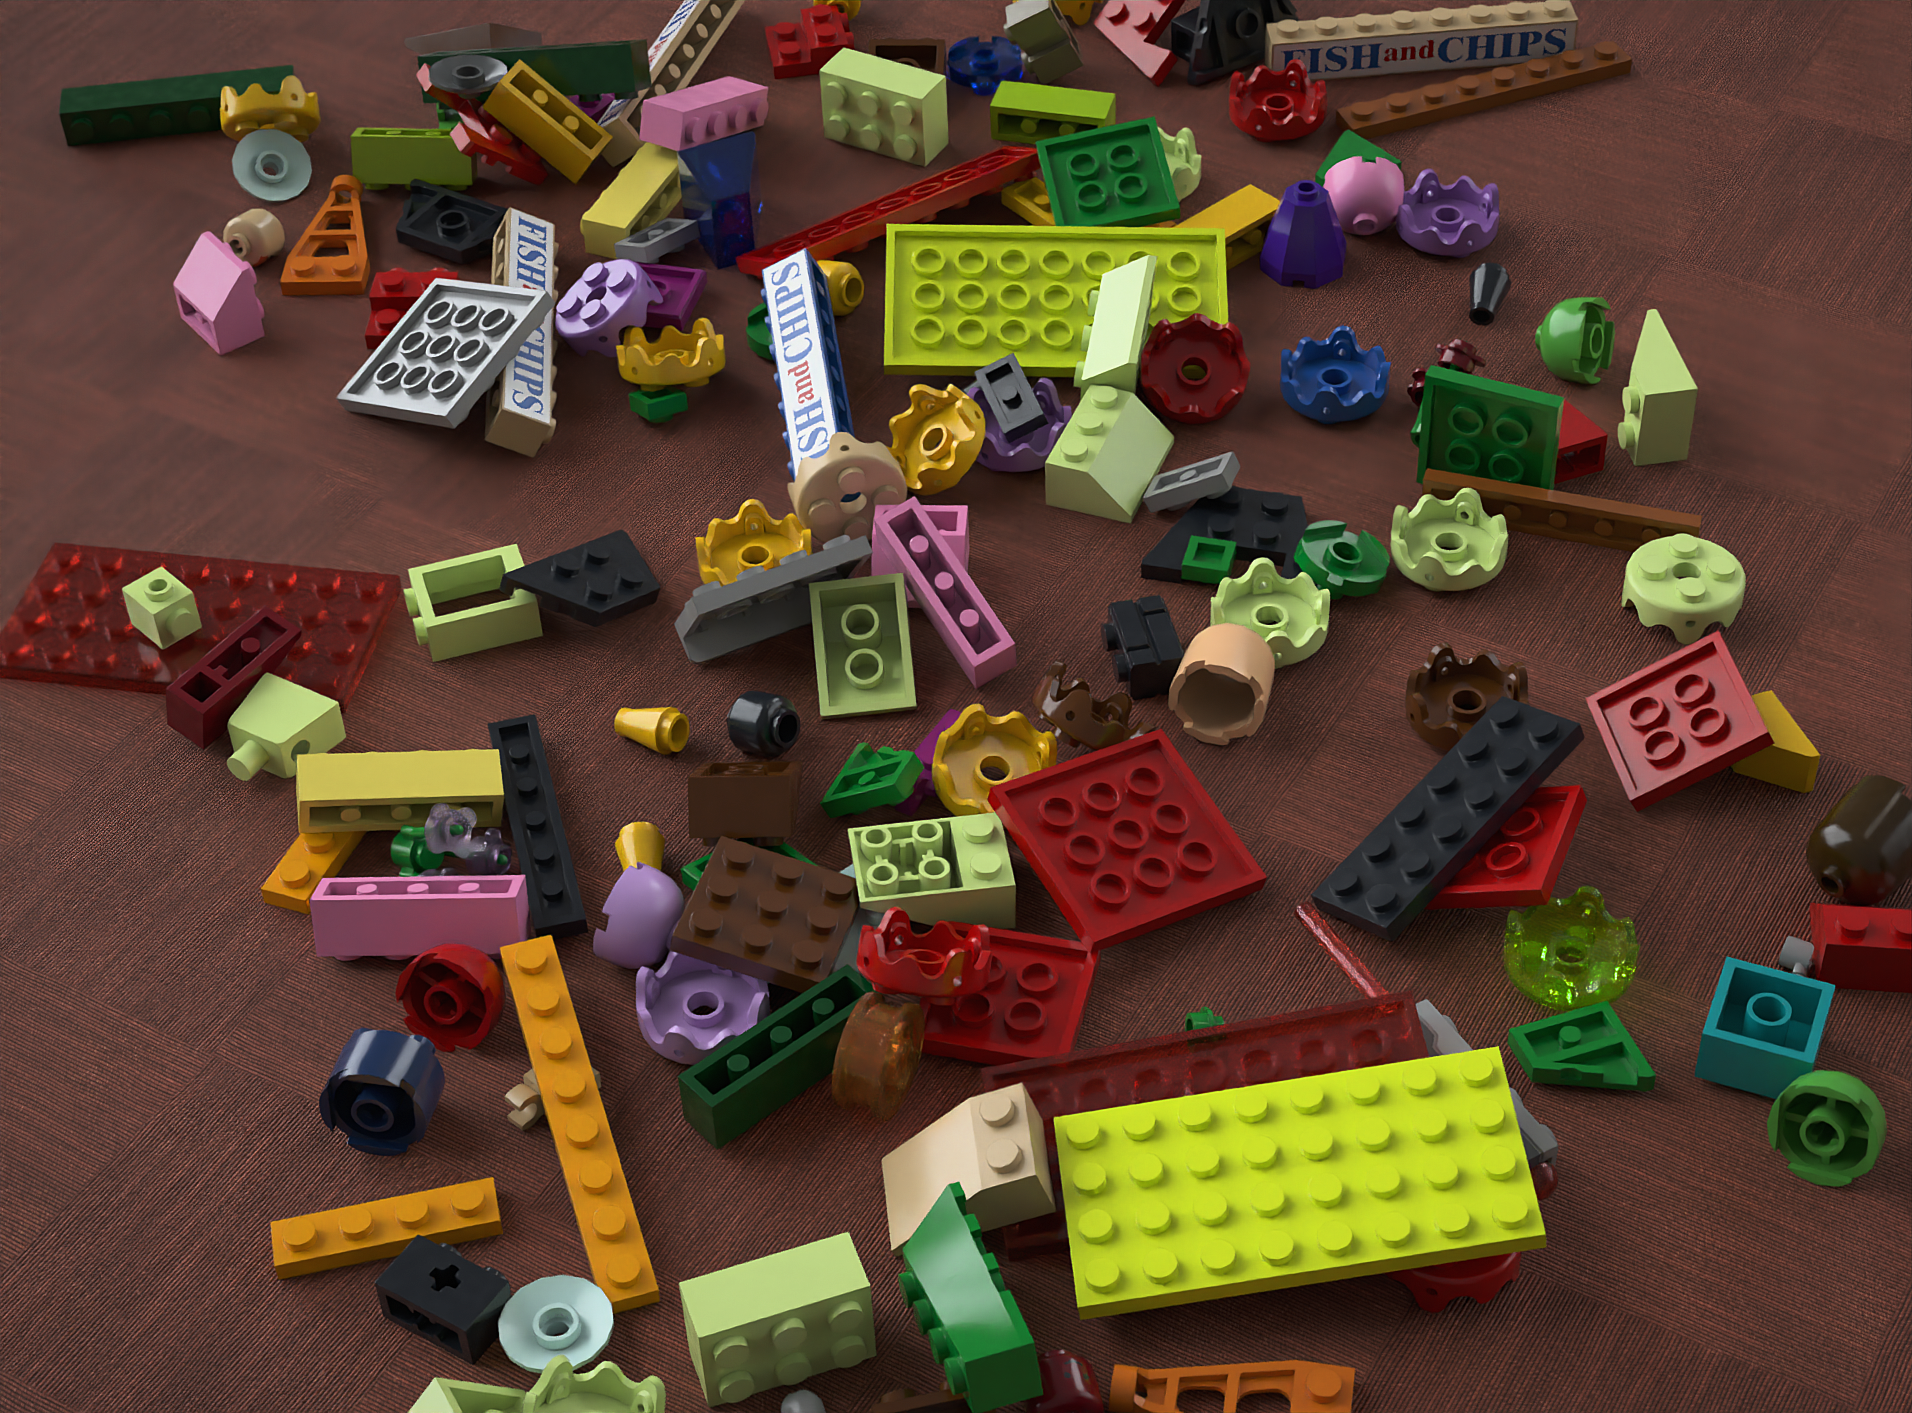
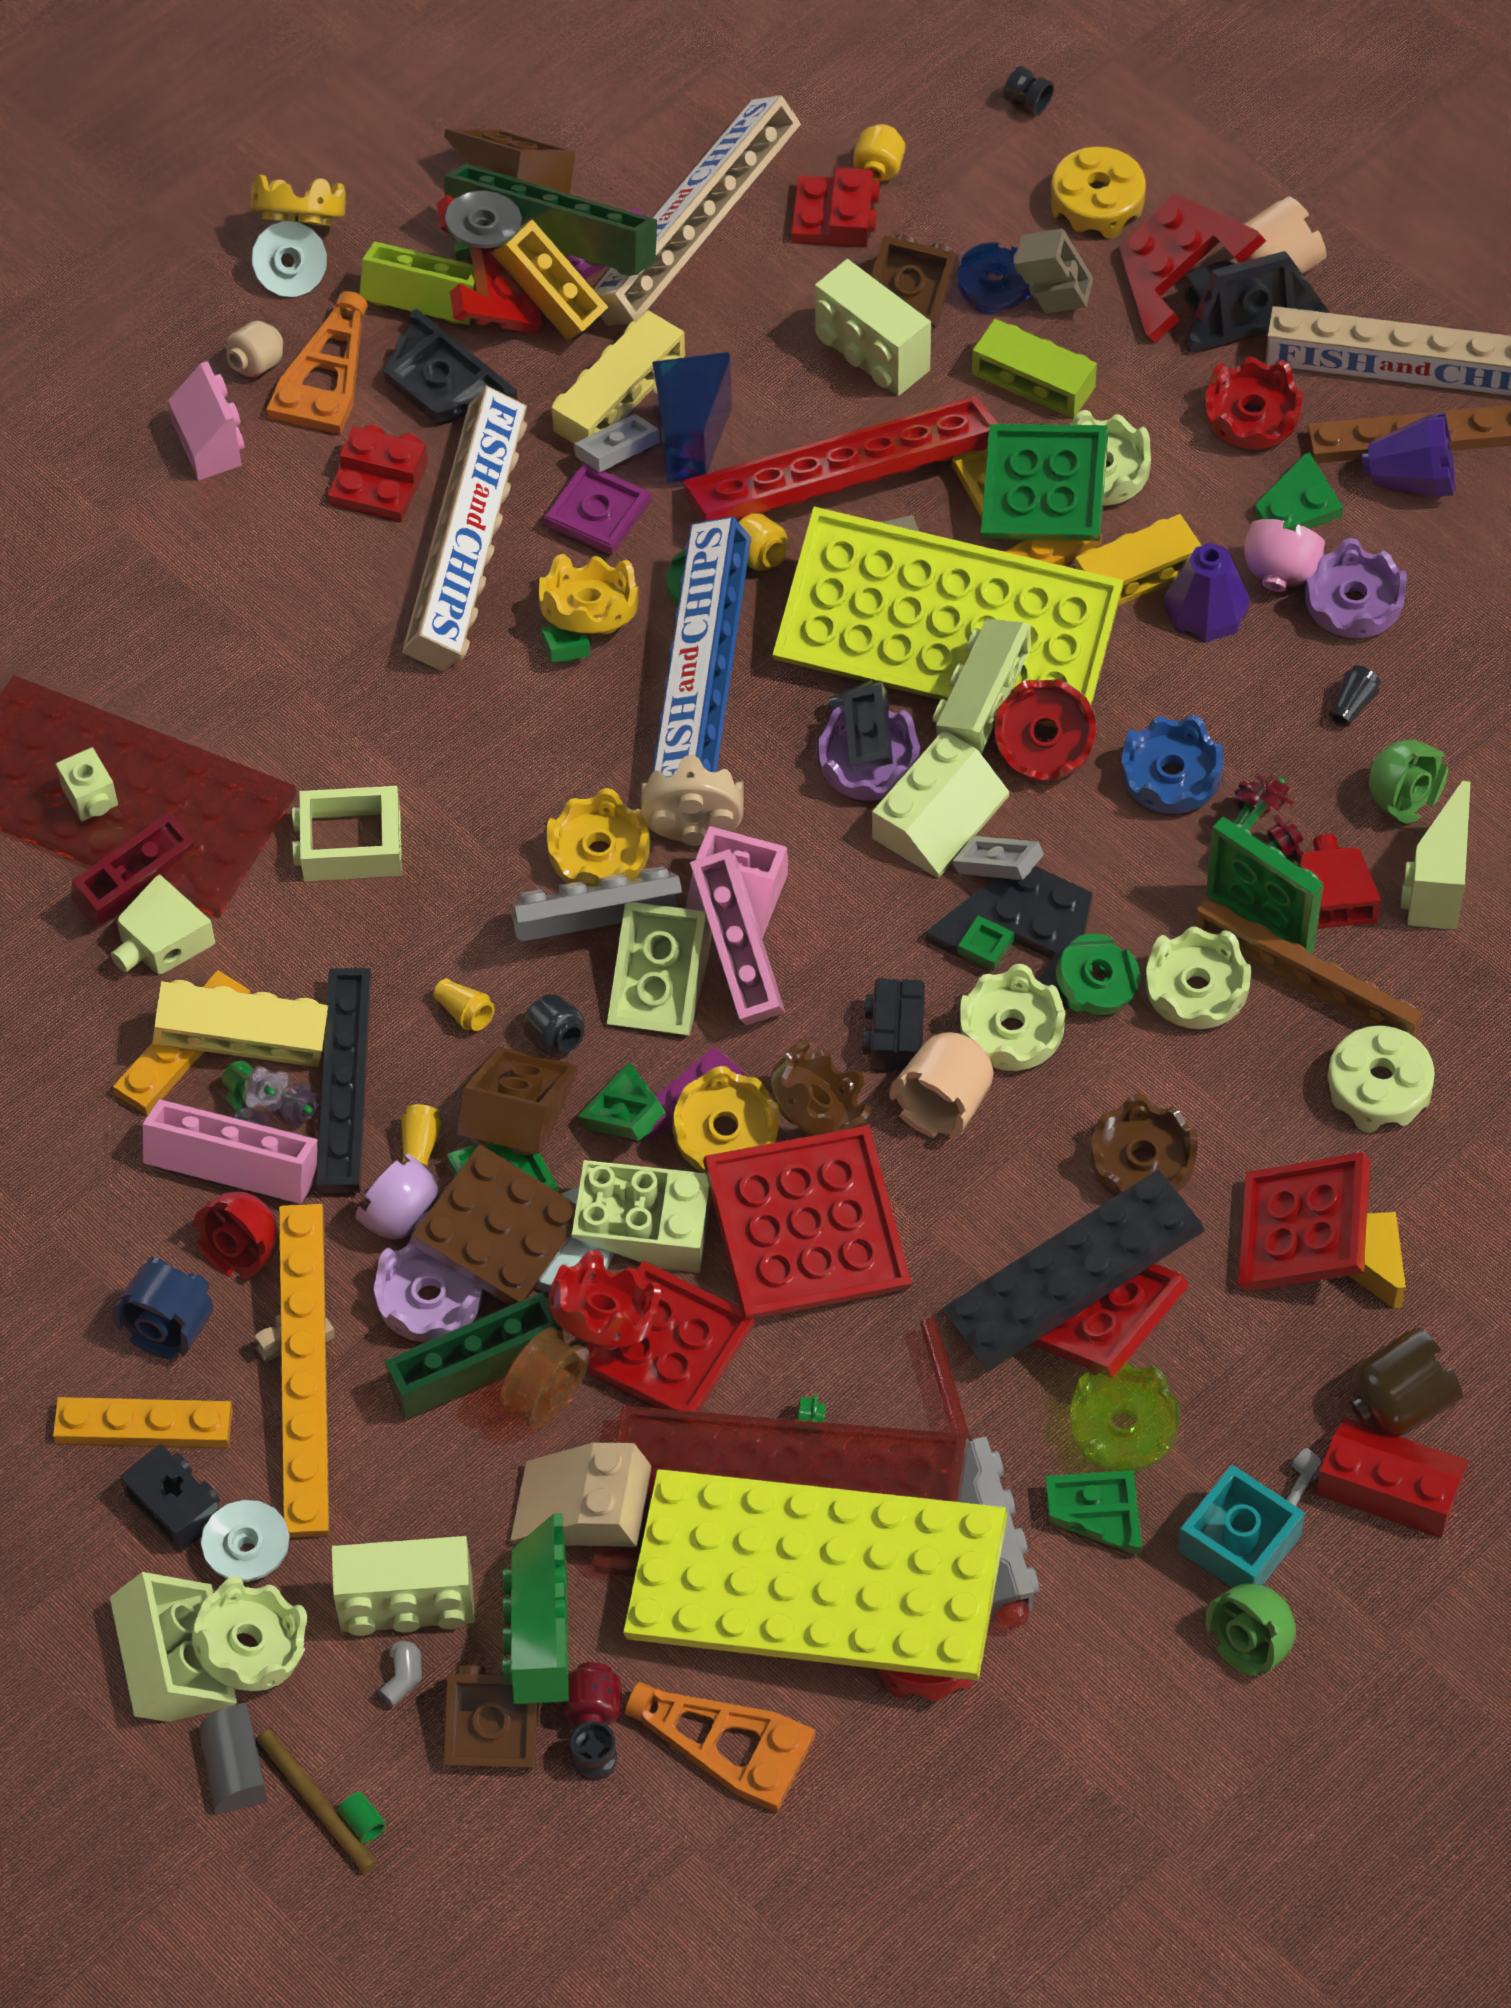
camera: 15 degrees right, 15 degrees up
dark green brick [59,65,295,146] -> none
light grey plate [336,278,556,428] -> none
black wing [499,529,661,627] -> none
medium lavender plate [555,259,663,357] -> none
bright pink brick [639,76,769,151] -> none
yellow plate [886,384,985,496] -> none
none -> dark purple cone [1362,412,1455,497]

